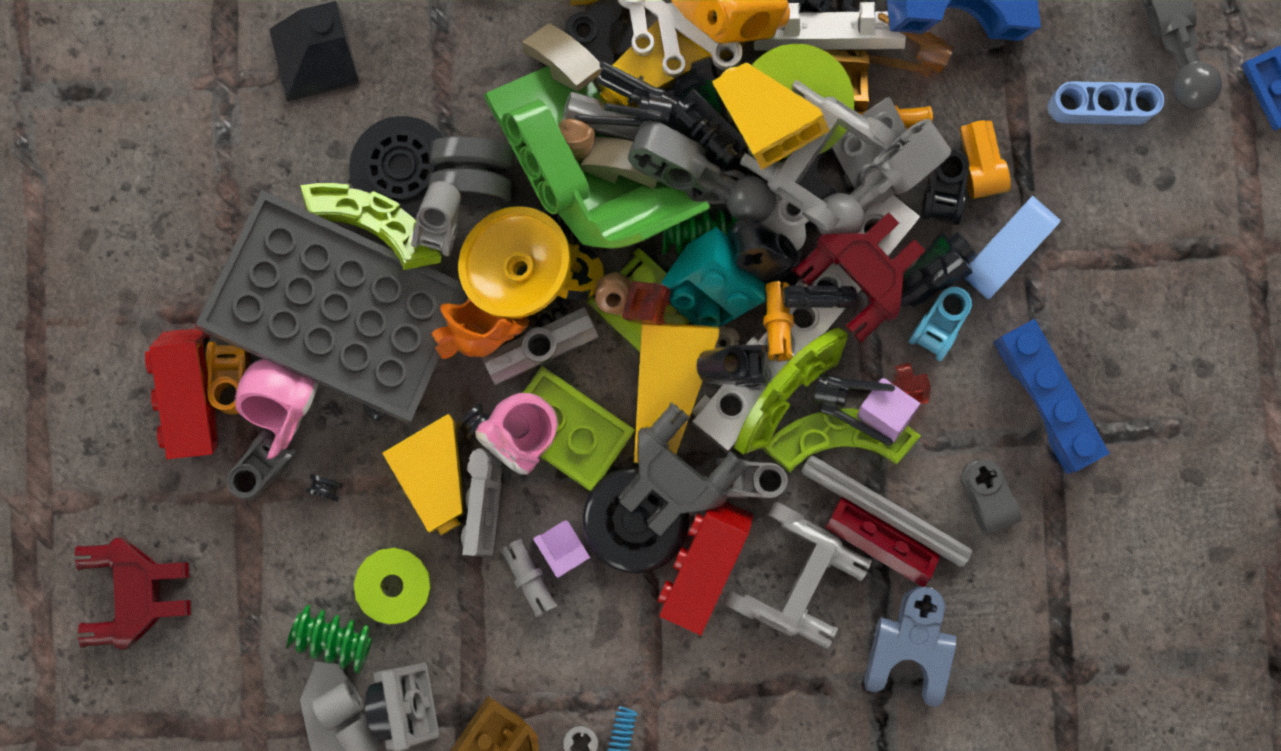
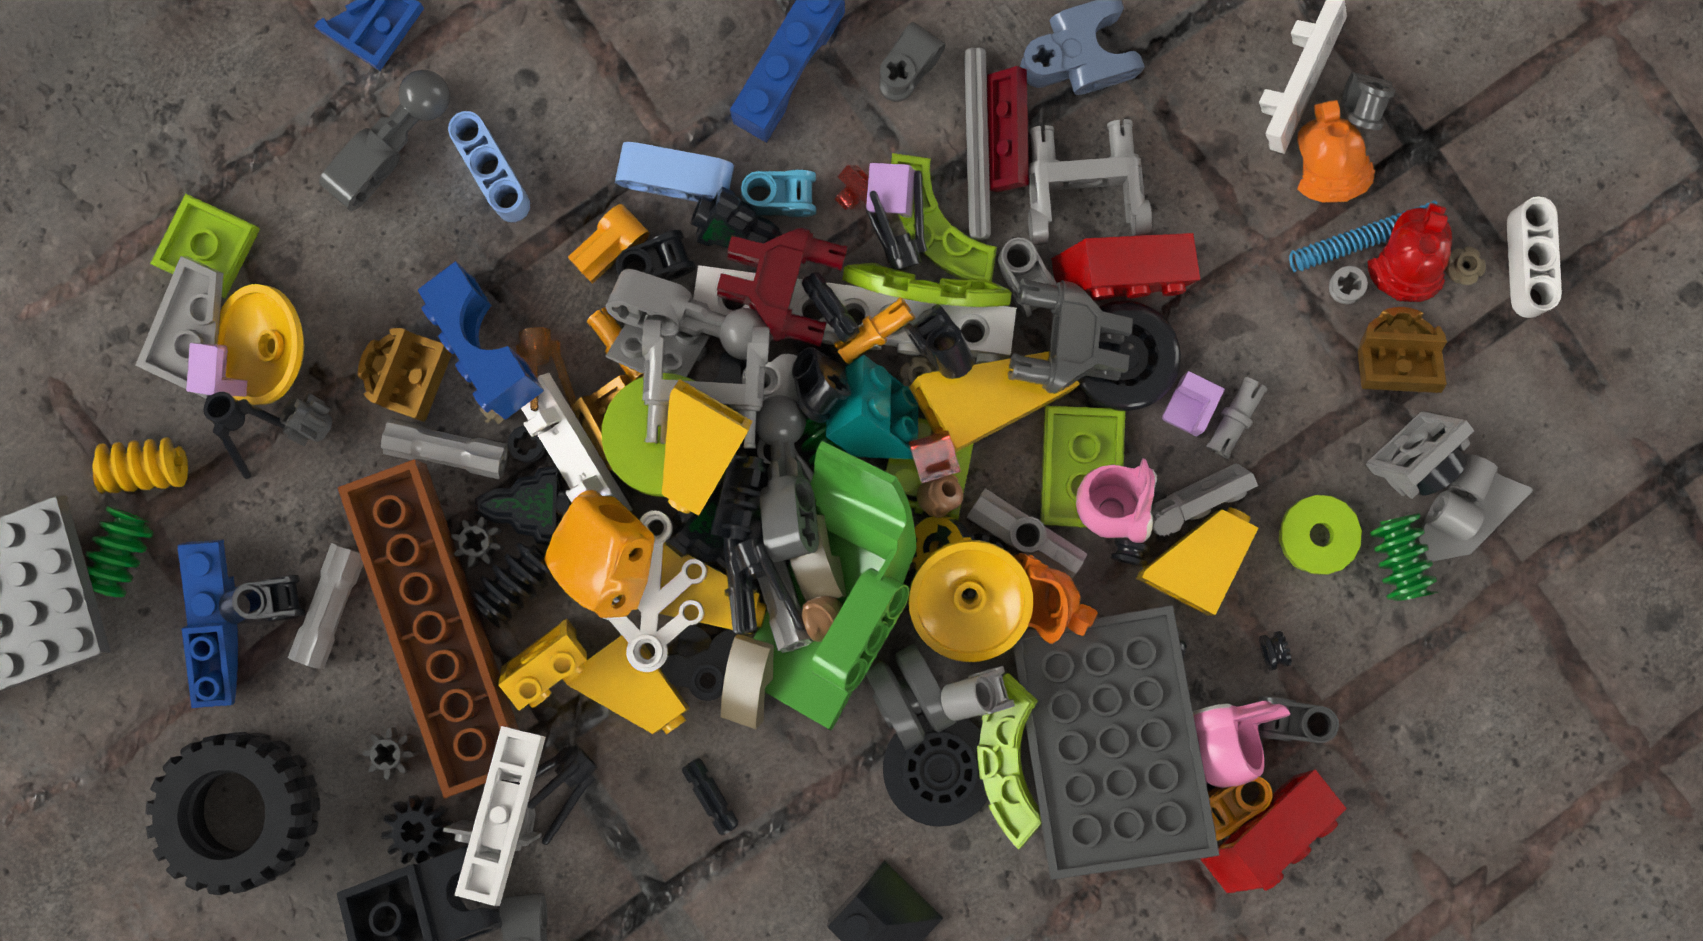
camera: 115 degrees left, 0 degrees up
dark red connector [74,537,192,650] -> none

